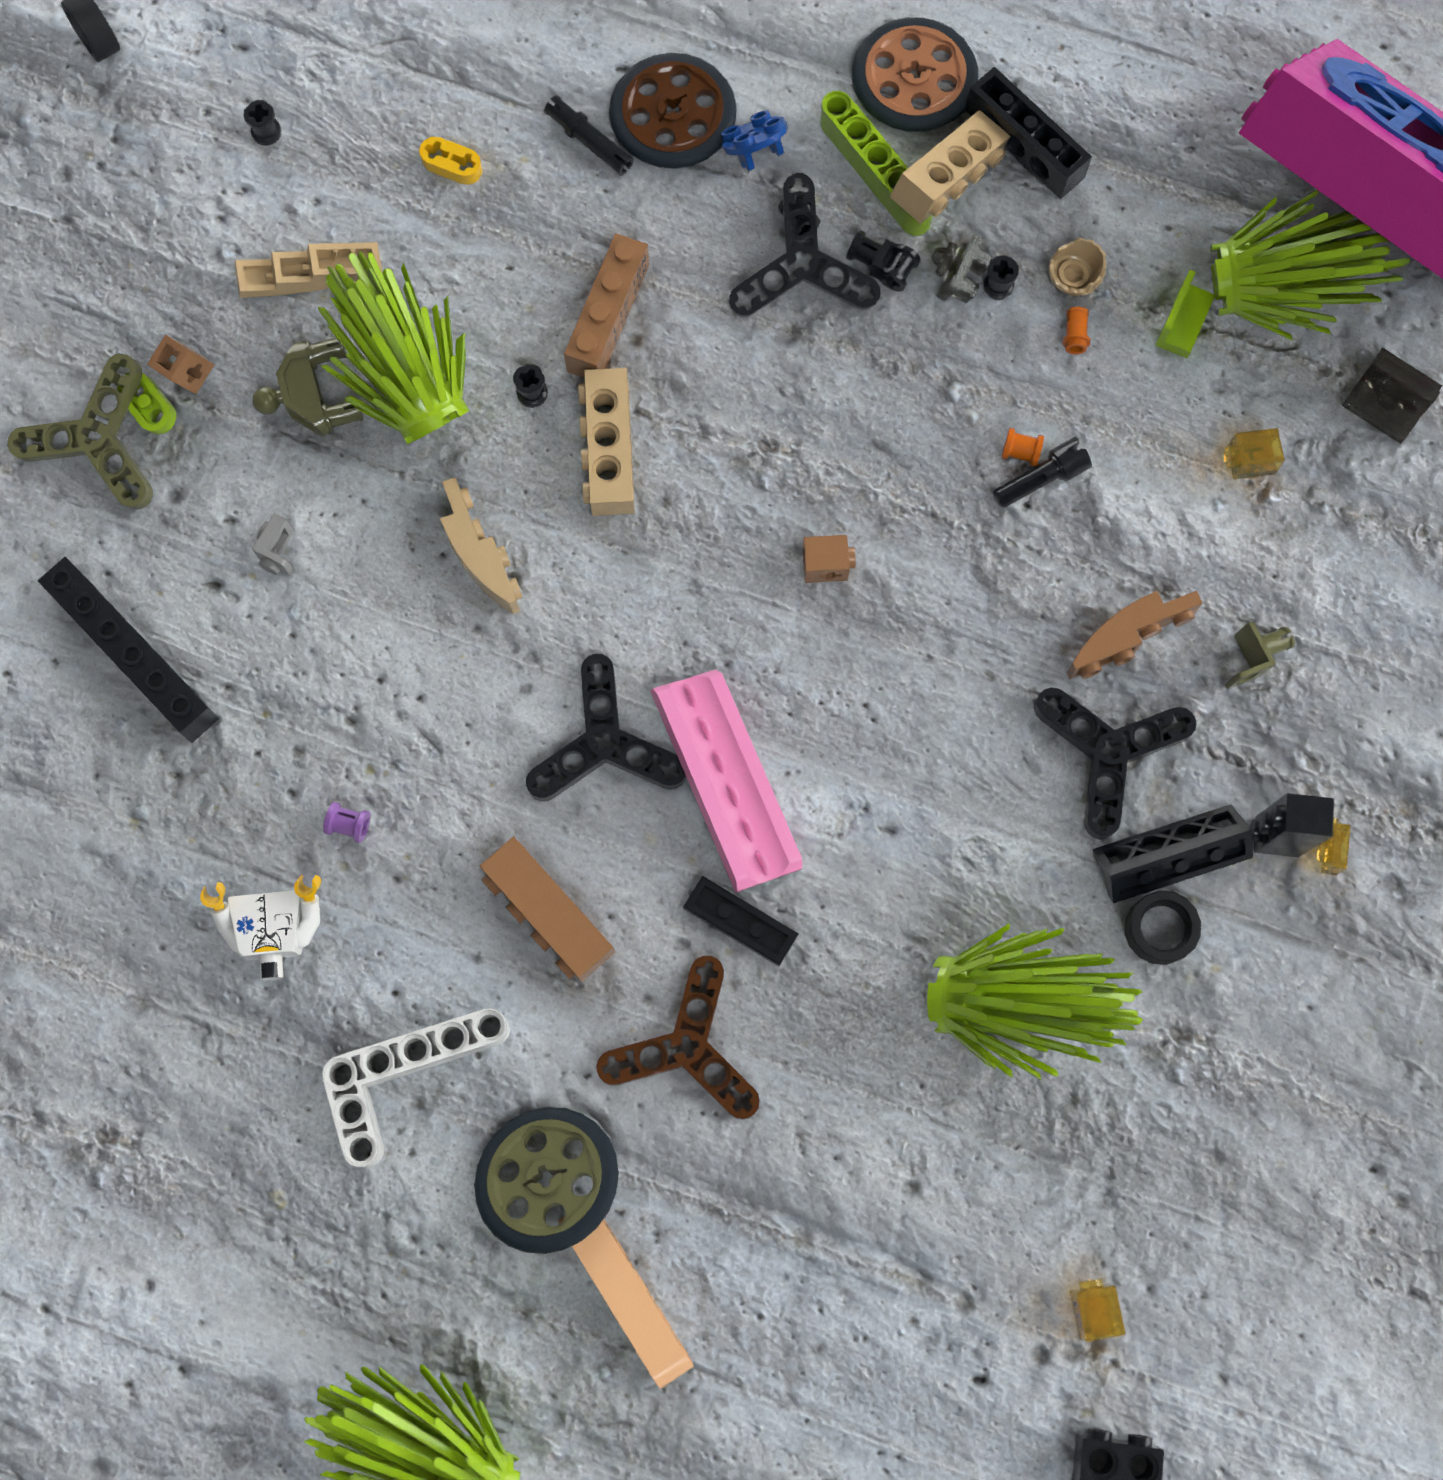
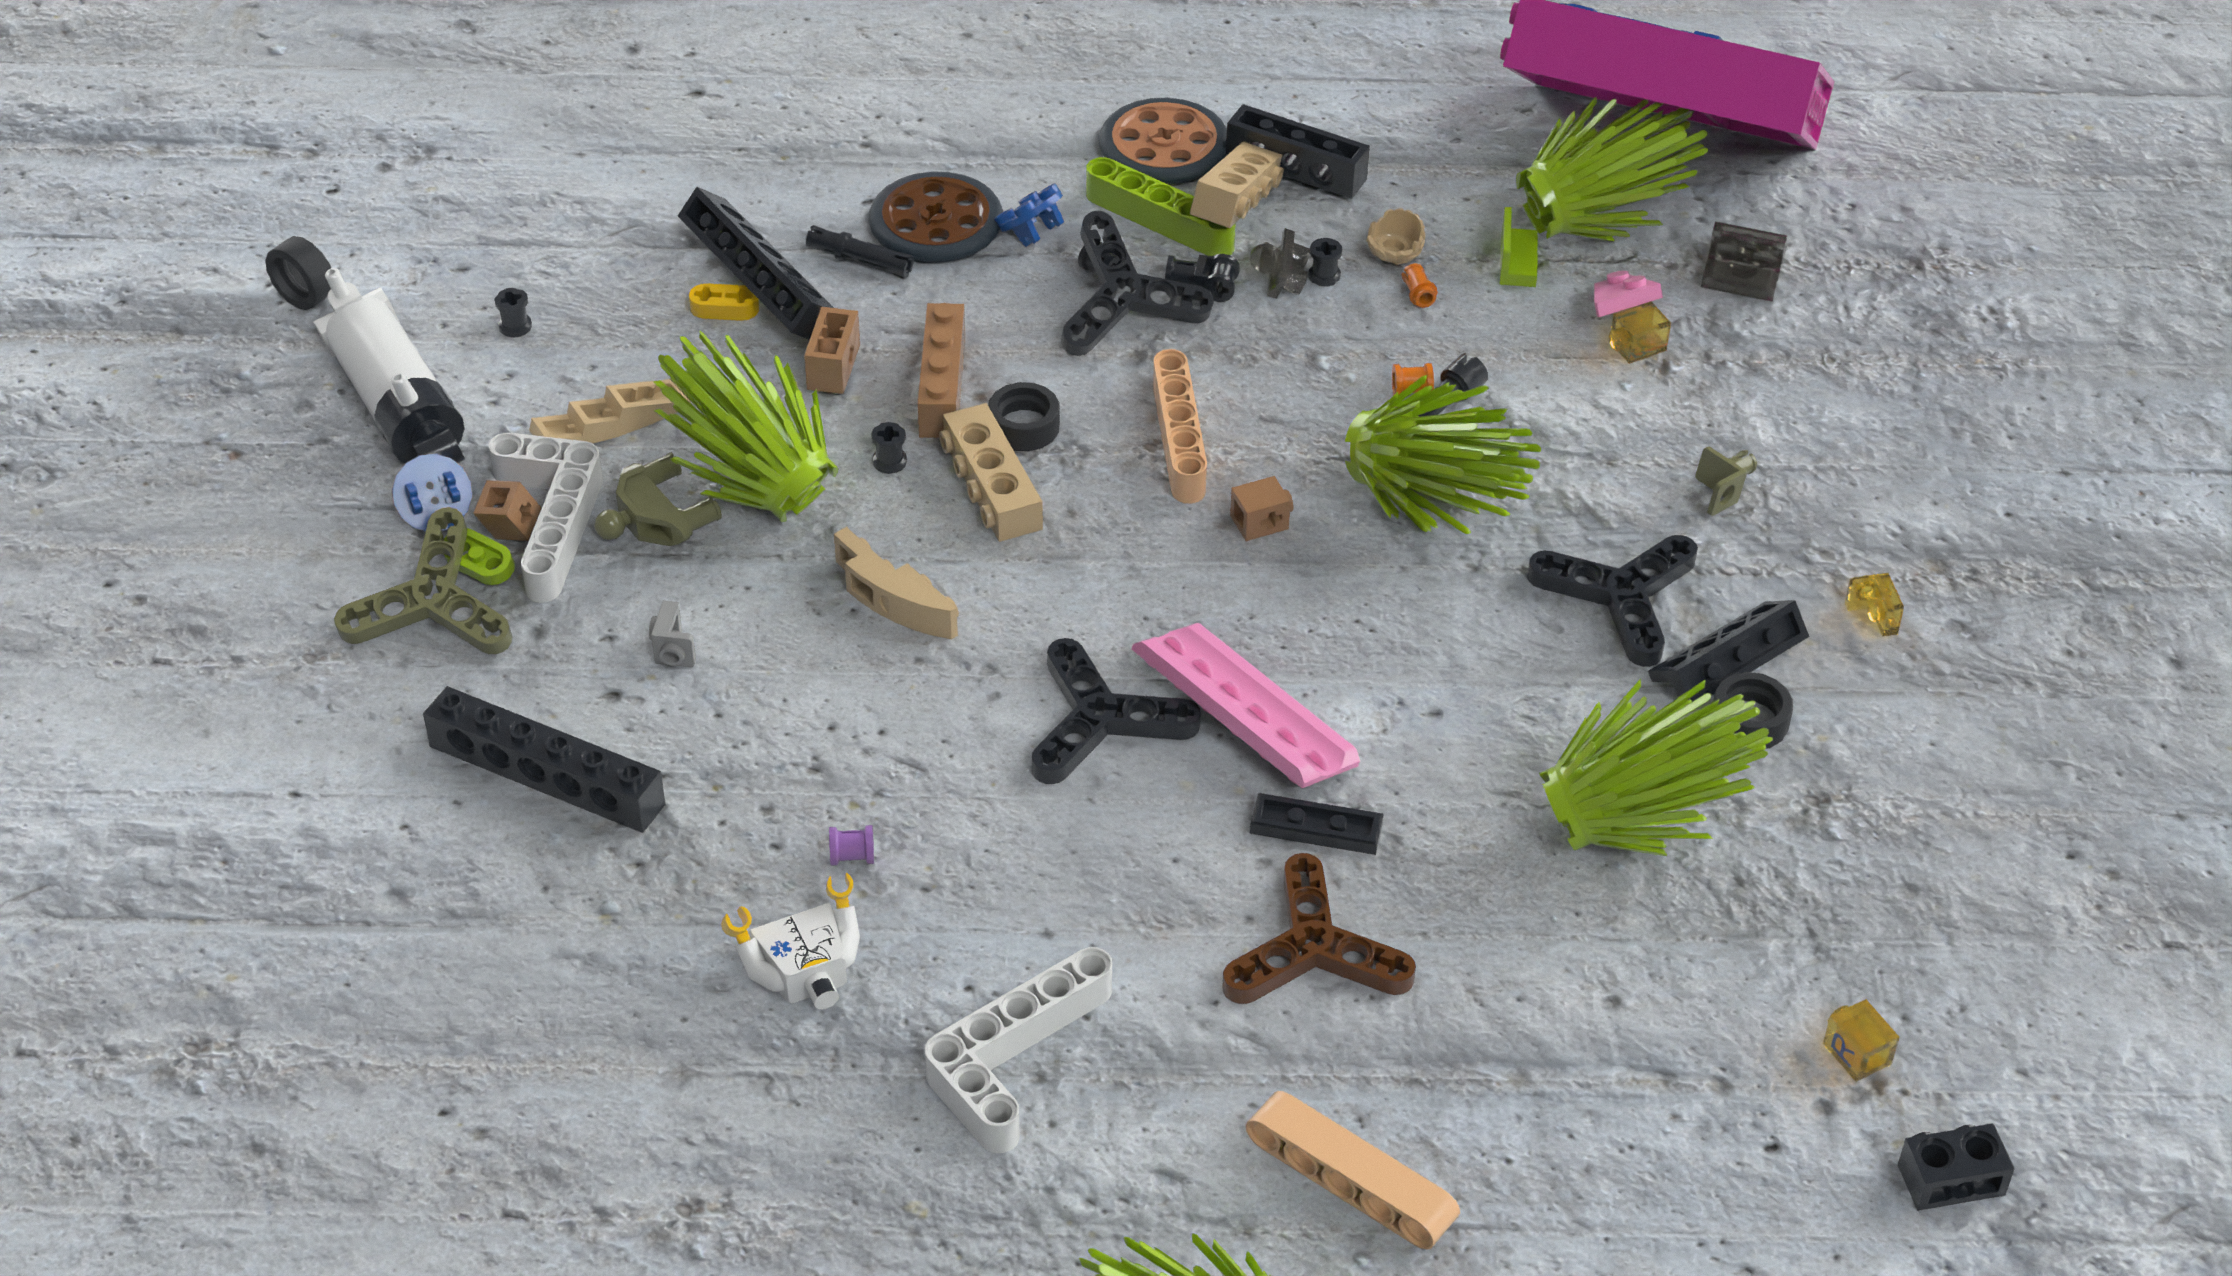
camera: 20 degrees left, 30 degrees down
wedge [474,1107,619,1254] -> none
medium nougat brick [480,836,615,982] -> none
medium nougat slope [1067,590,1203,679] -> none
black brick [1250,793,1334,857] -> none
none -> white piece [313,268,465,464]
none -> plate [392,454,472,531]
none -> white beam [489,433,603,603]
none -> black brick [677,187,834,340]
none -> medium nougat brick [804,307,860,394]
none -> black tyre [988,382,1060,452]
none -> light nougat beam [1153,349,1207,504]
none -> lime plant [1345,375,1541,534]
none -> bright pink wing [1594,271,1663,317]

